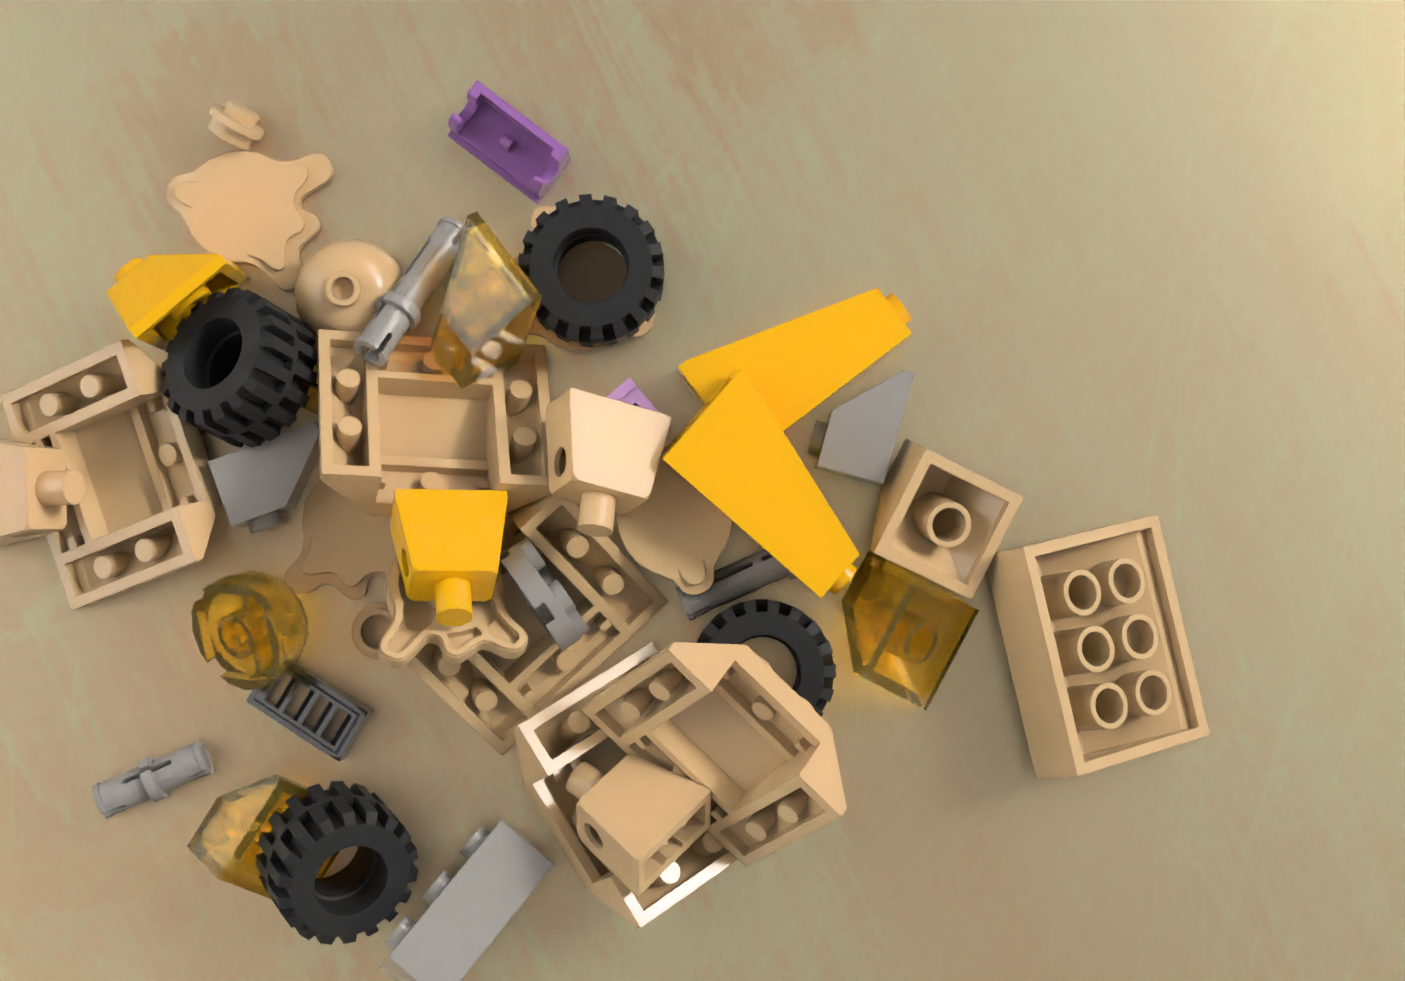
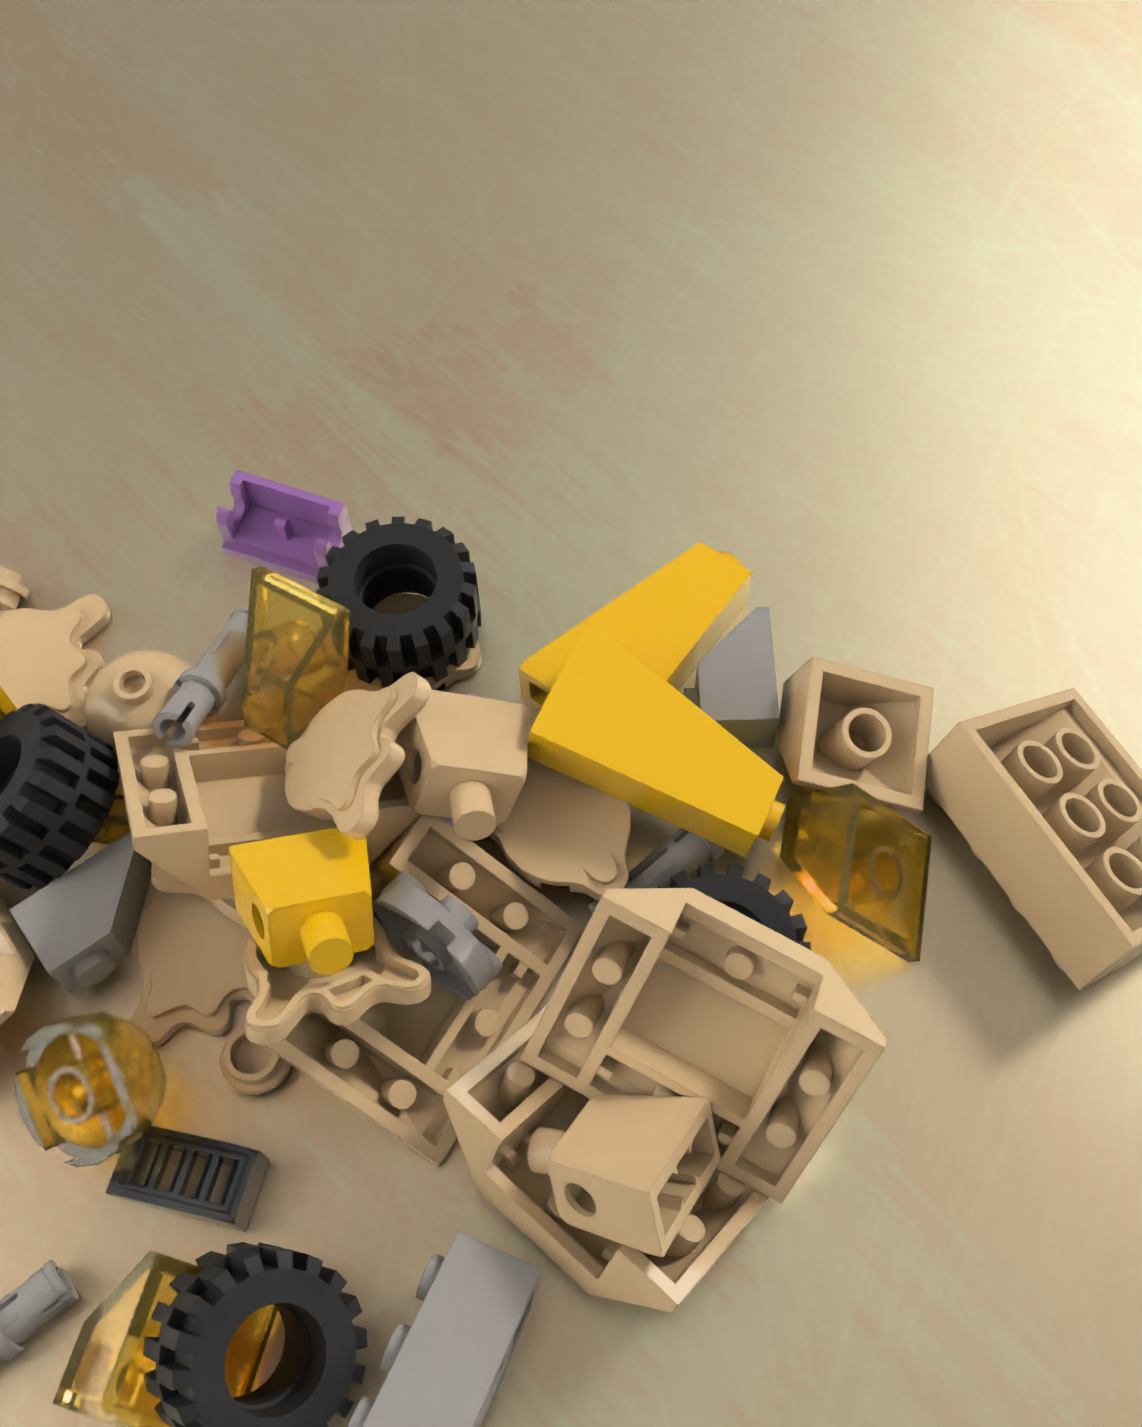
camera: 10 degrees left, 25 degrees down
none -> tan tile [284,672,431,840]

